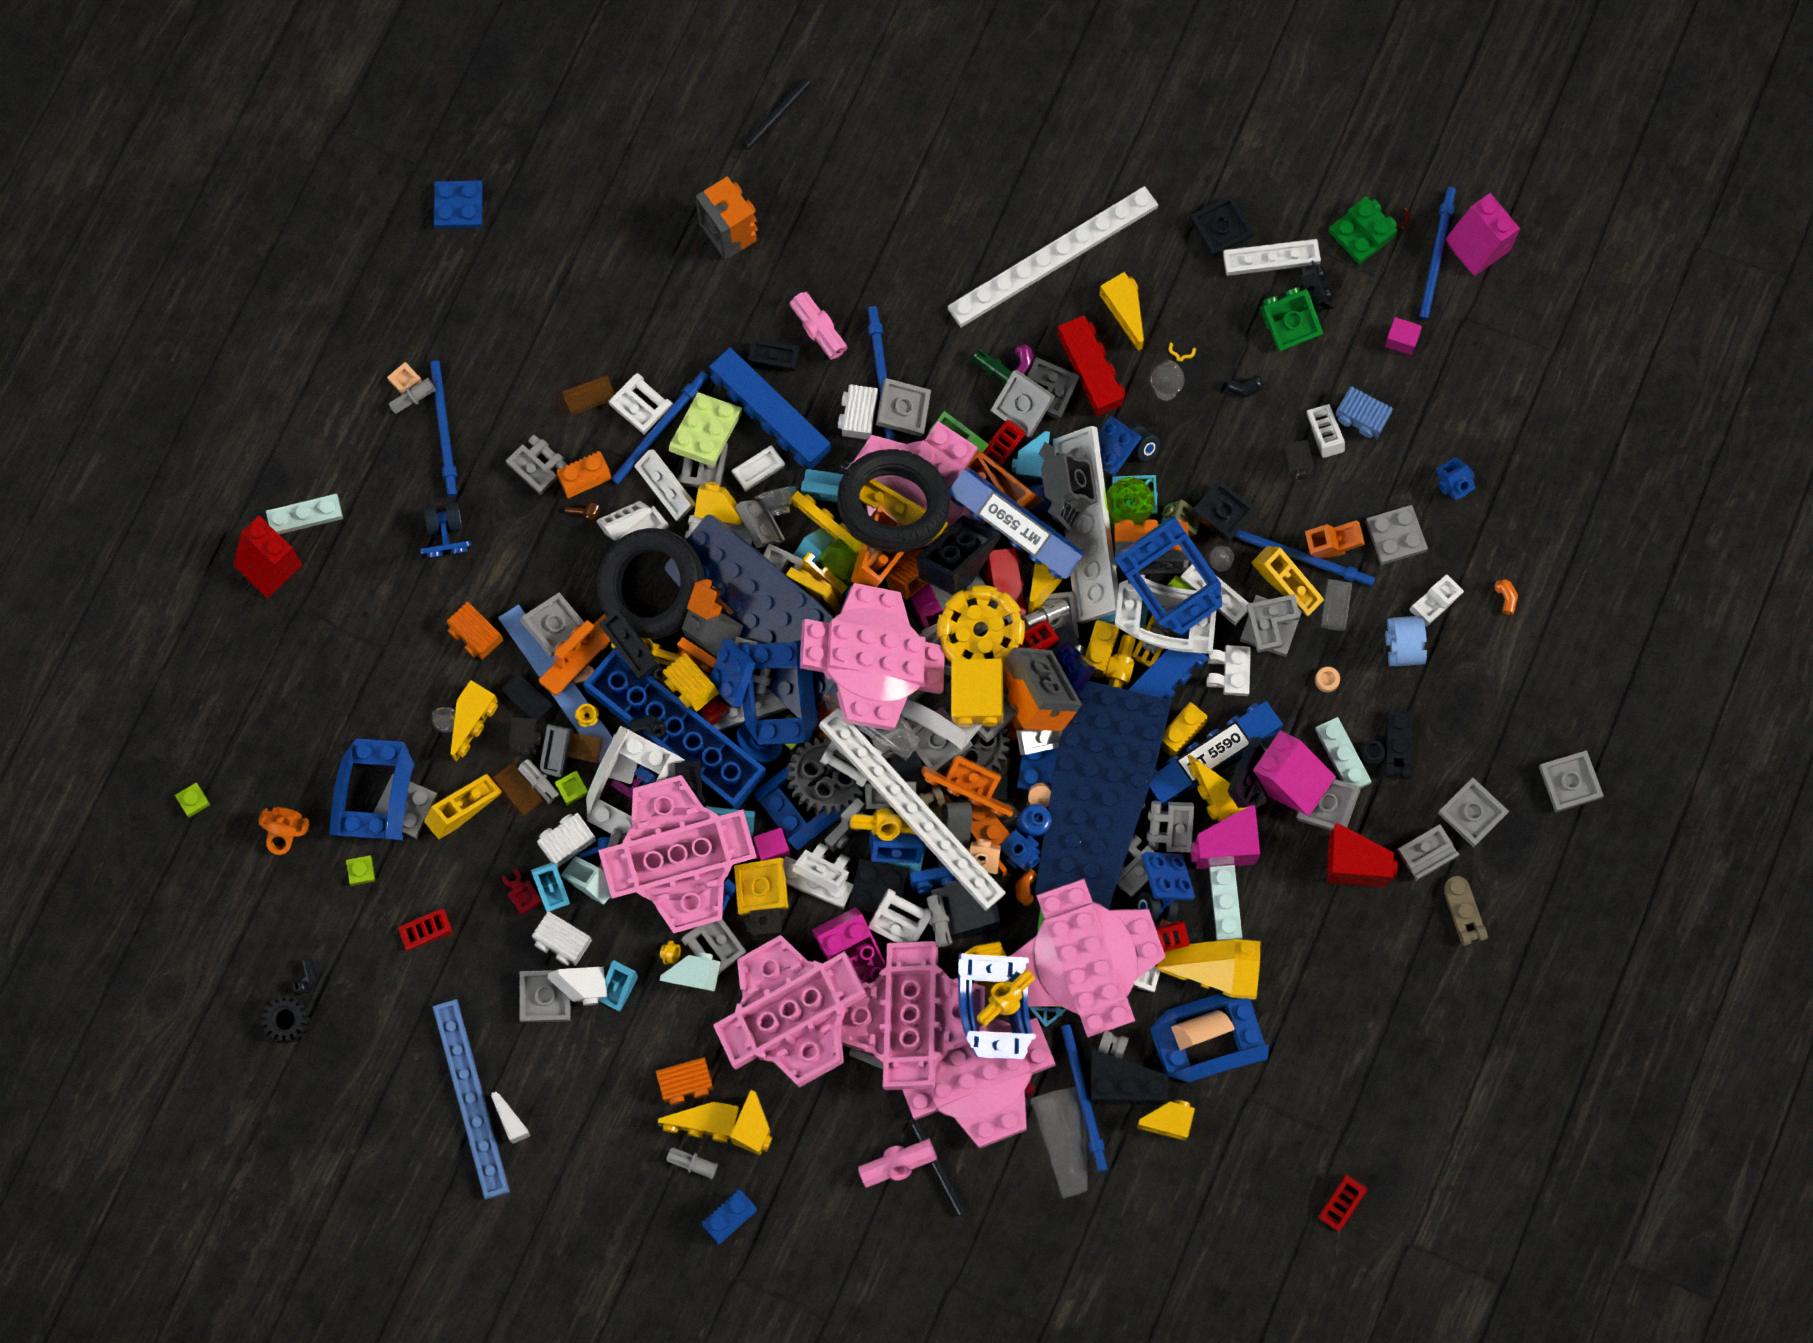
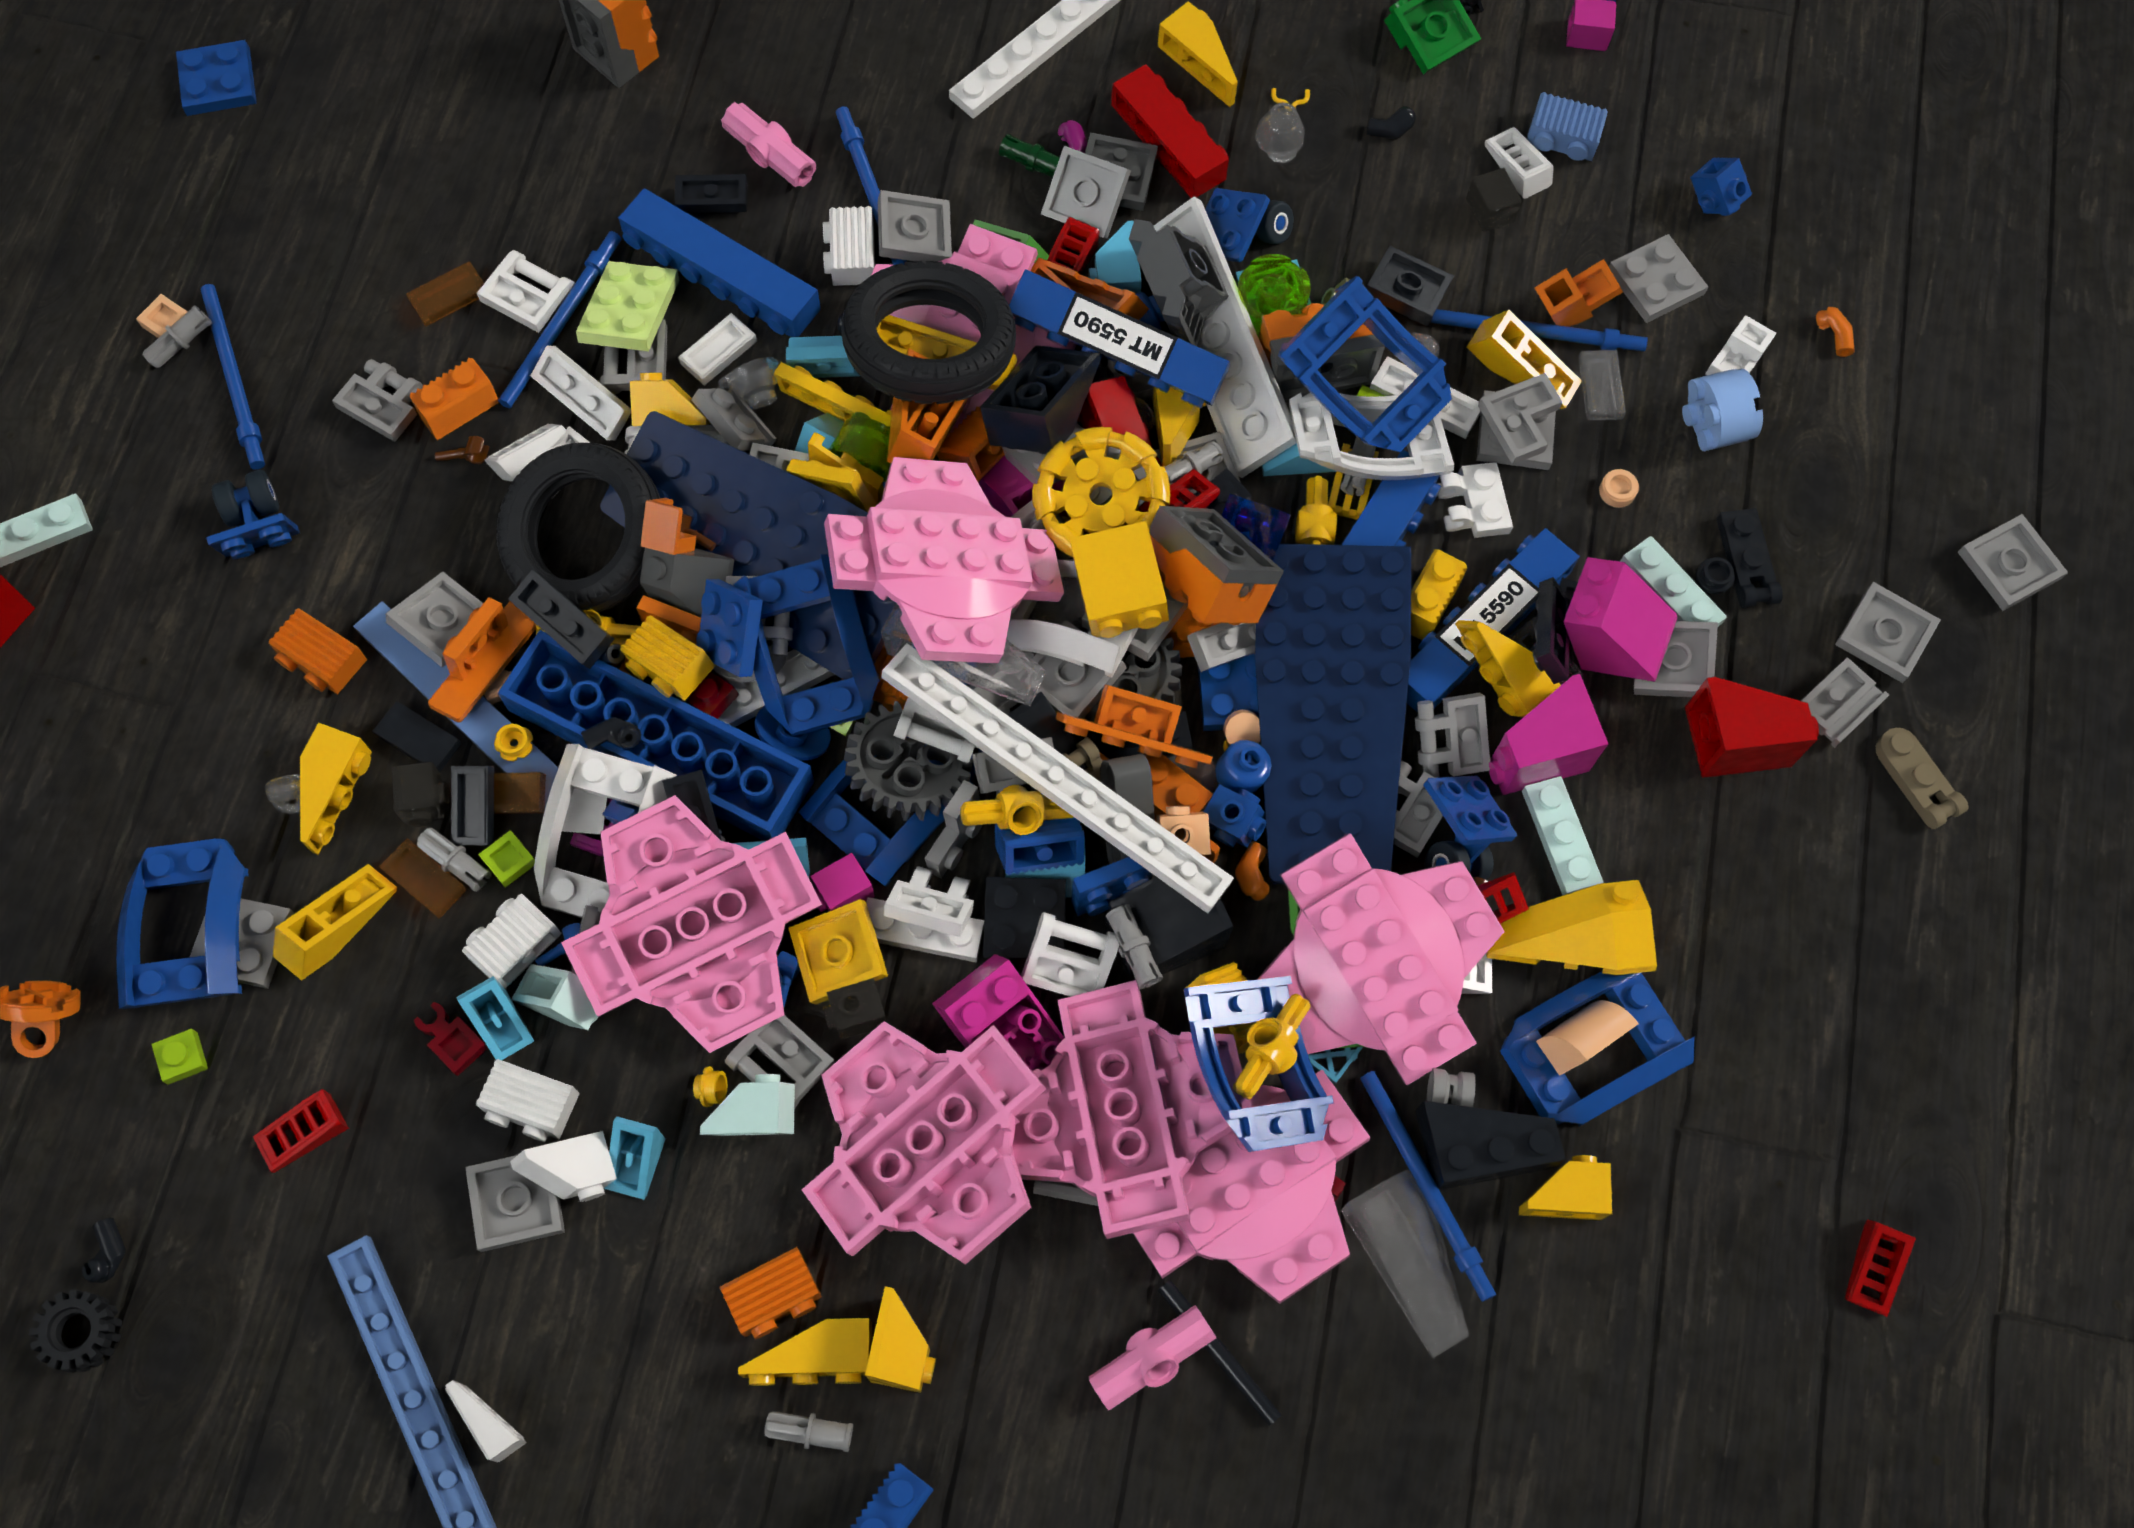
camera: 15 degrees left, 5 degrees down
yellow brick [1081,620,1119,679] -> none

